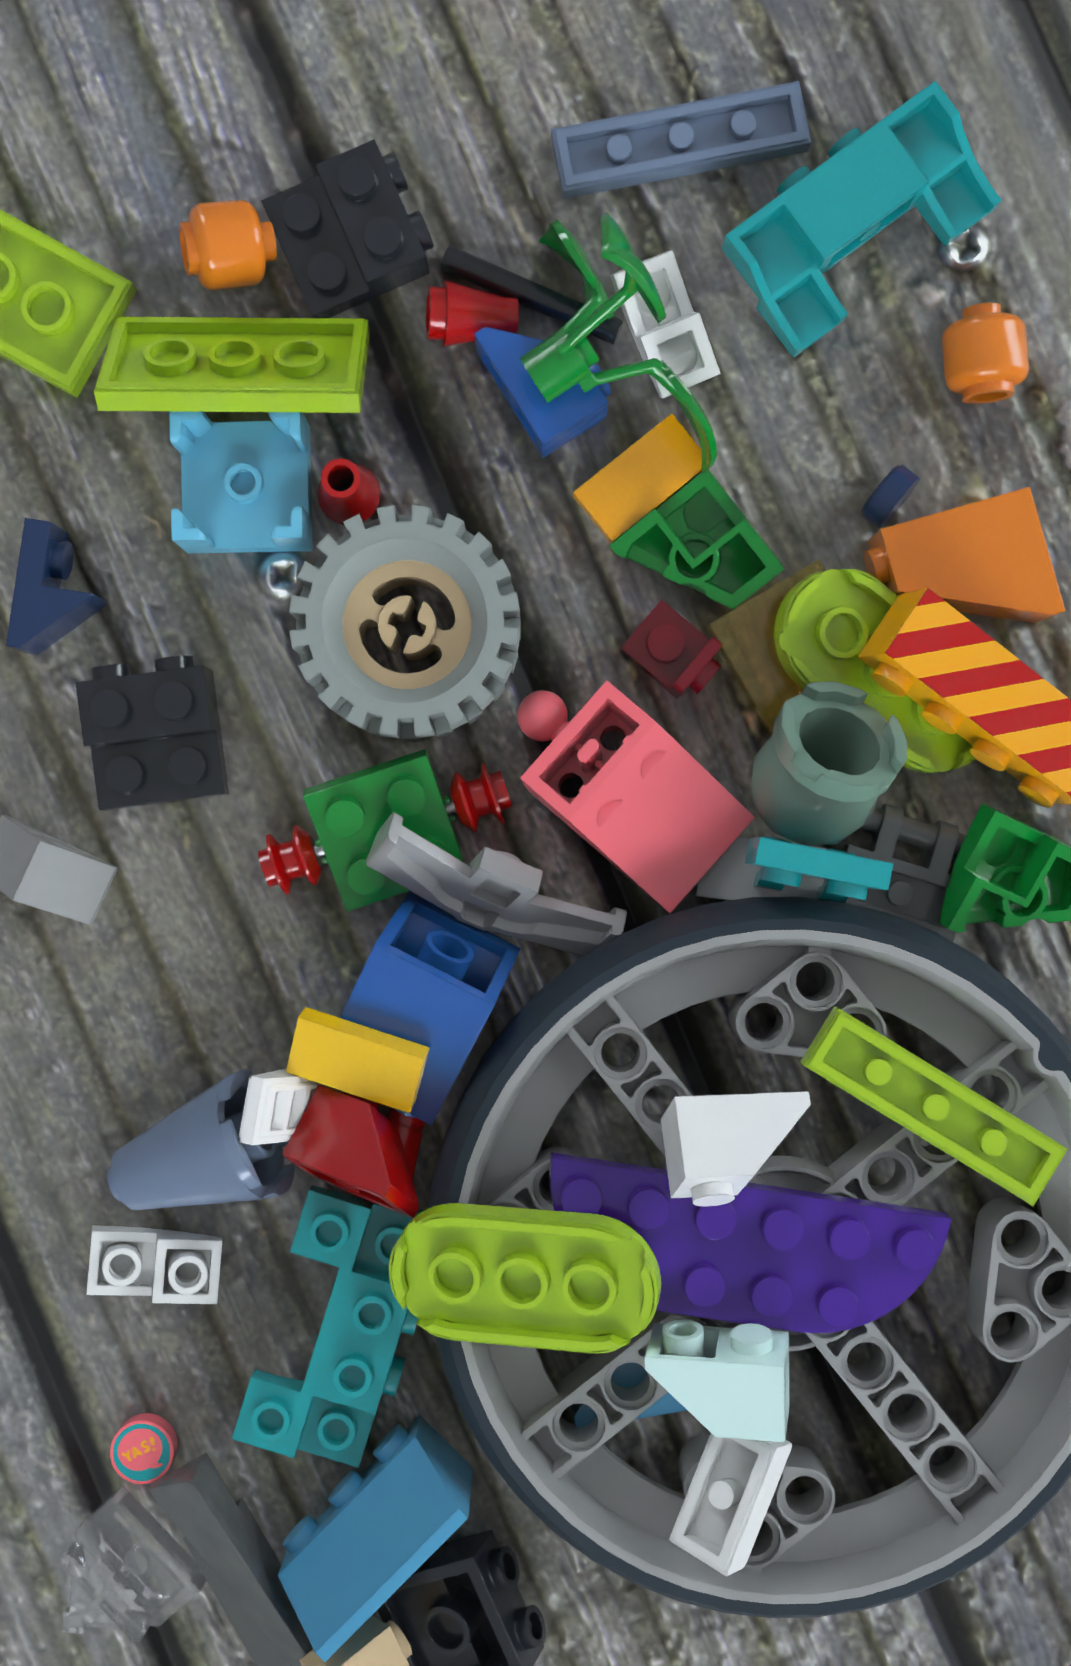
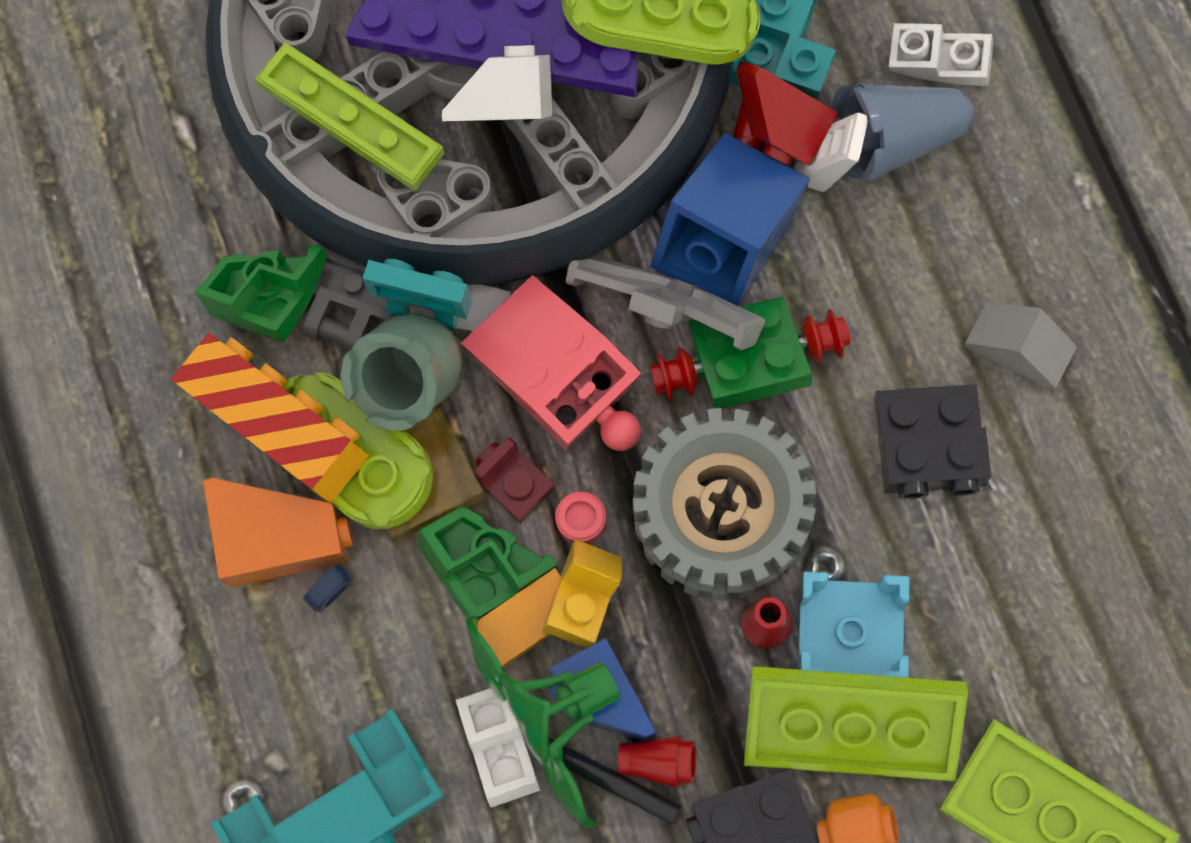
camera: 170 degrees left, 15 degrees down
dark blue slope [6,518,107,655] -> none
yellow tile [286,1007,430,1113] -> none
orange head [942,302,1029,404] -> none
none -> yellow slope [542,539,622,648]
none -> coral tile [555,492,607,544]

